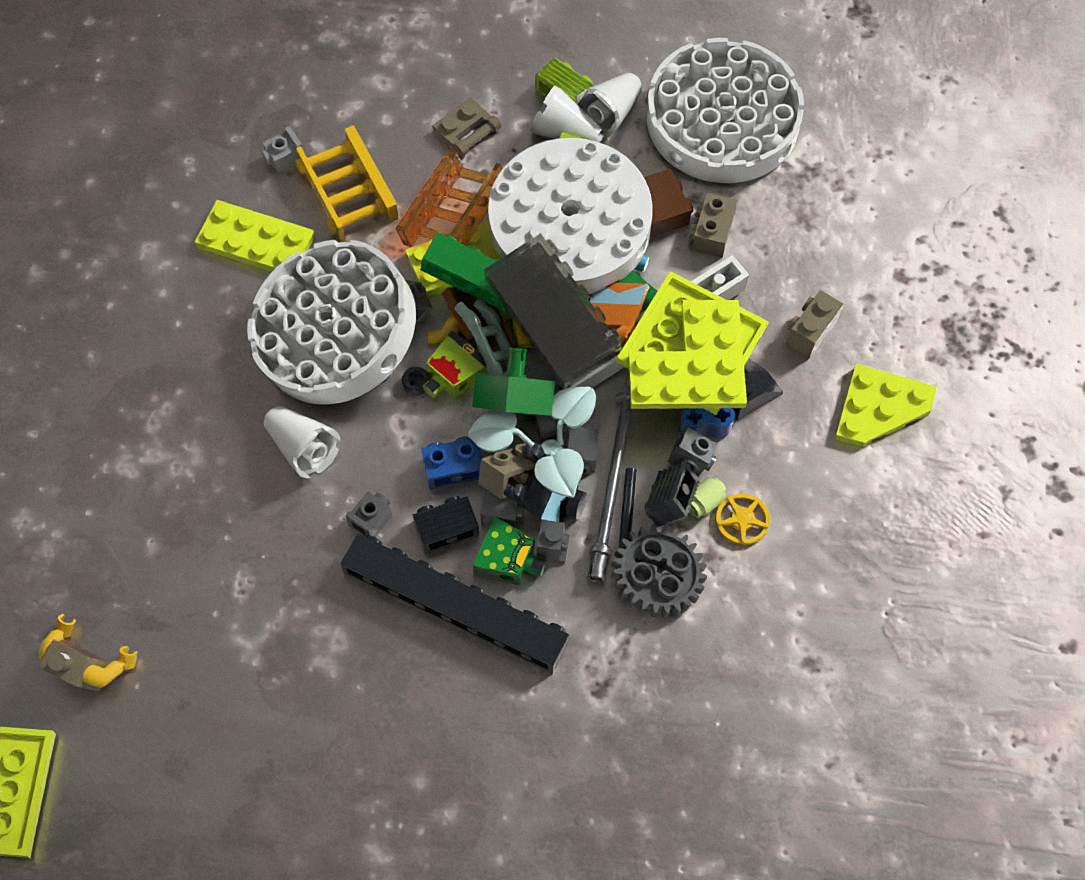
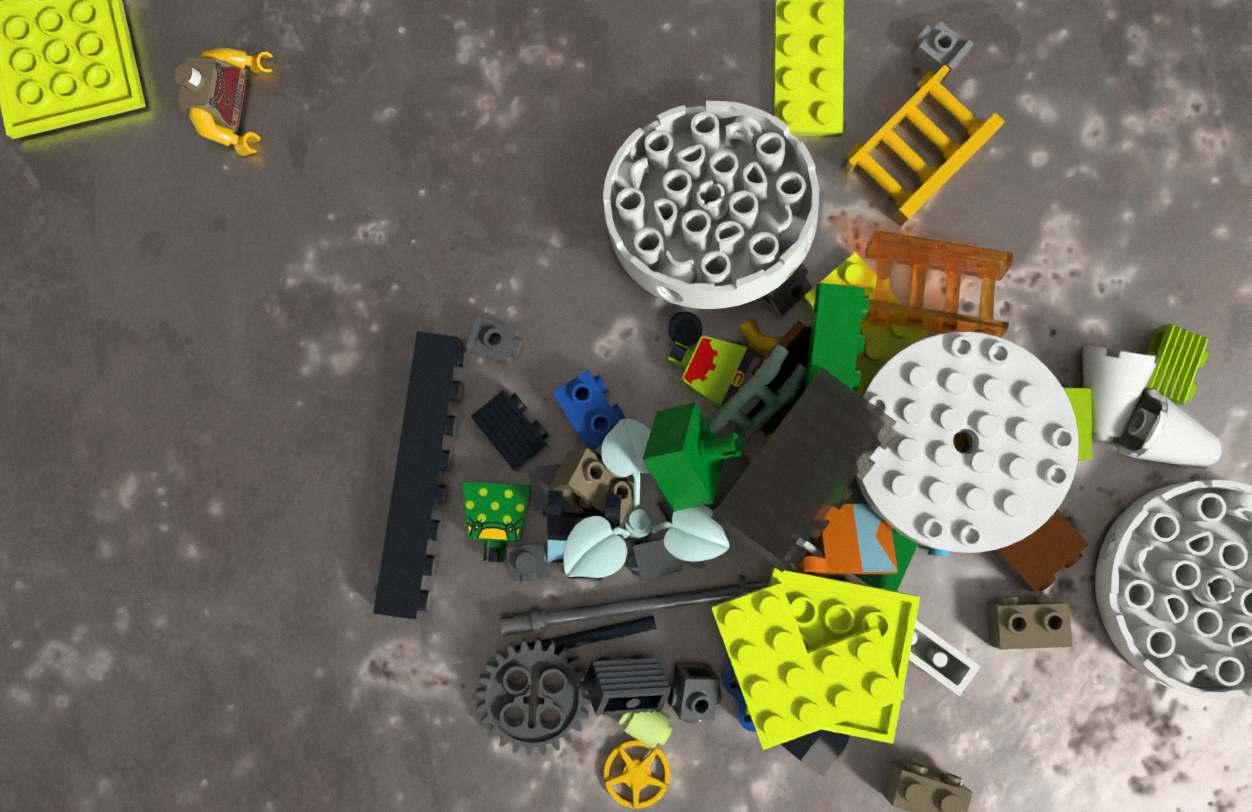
camera: 75 degrees right, 20 degrees up
white cone [264,406,340,478] -> none
dark tan plate [432,97,502,157] -> none

